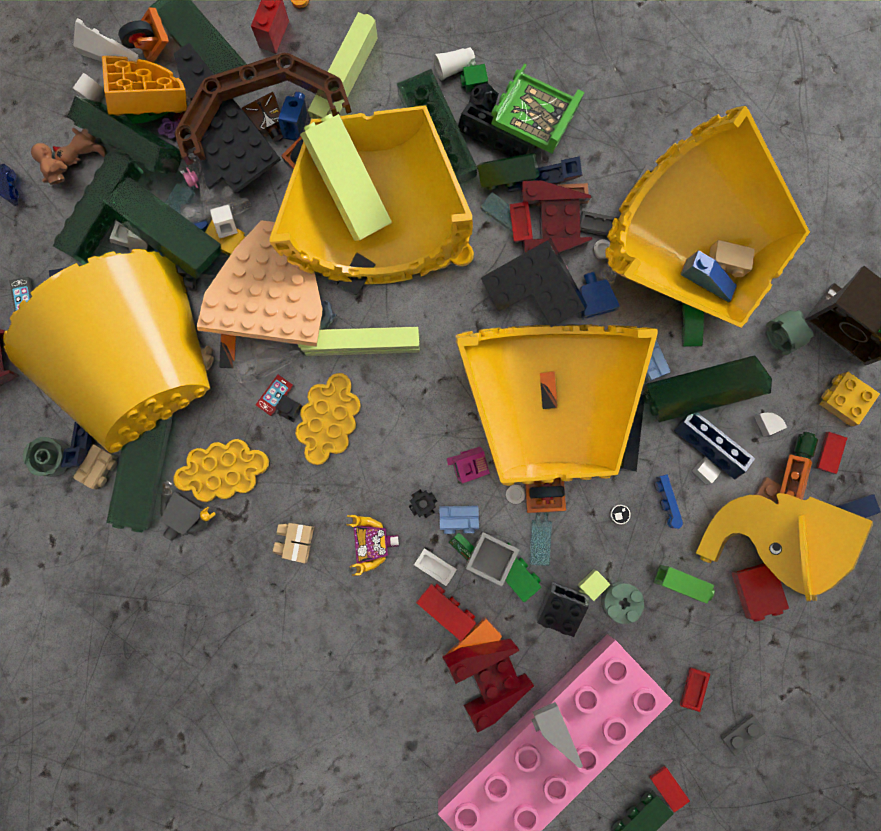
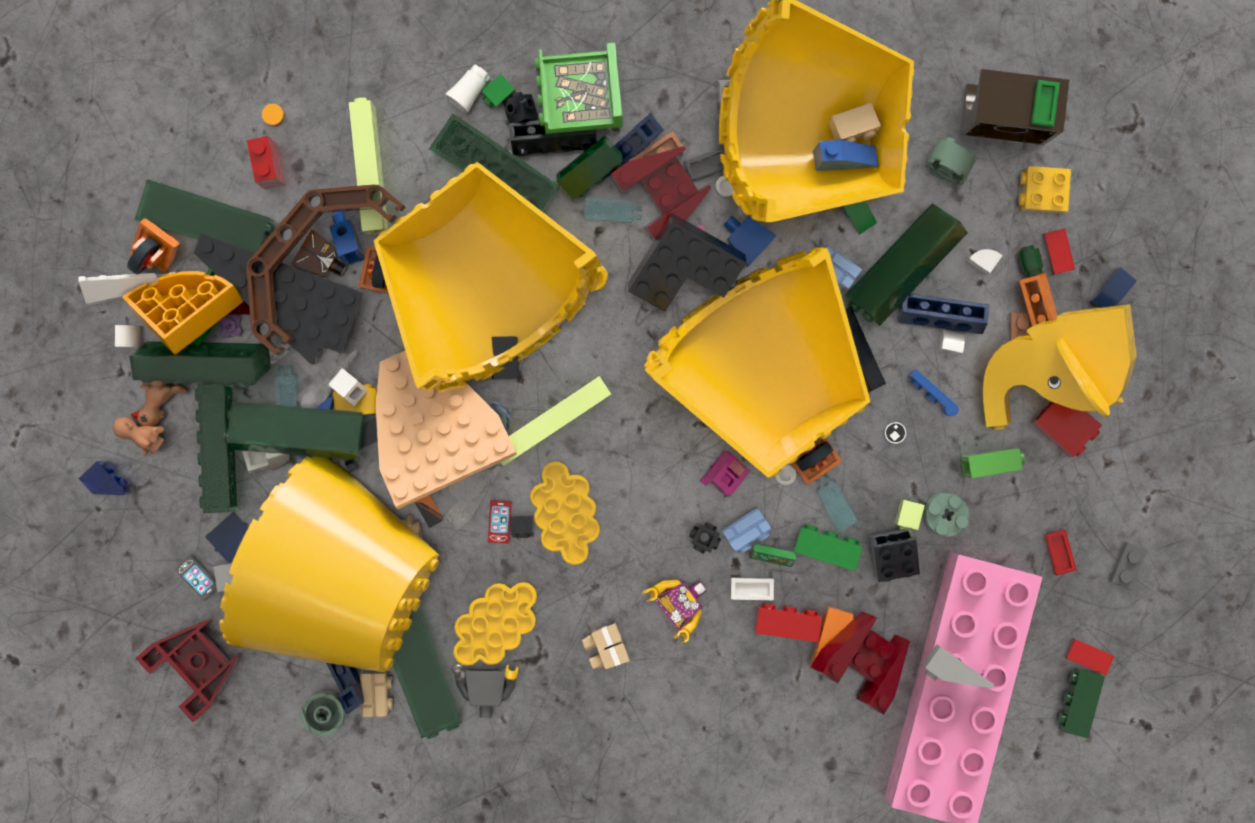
camera: 35 degrees left, 5 degrees up
bright pink plate [183,167,199,188] -> none
yellowish green brick [300,114,392,241] -> none
light grey piece [465,532,519,586] -> none
red tile [509,202,533,243] -> none
sticker [540,371,558,409] -> none

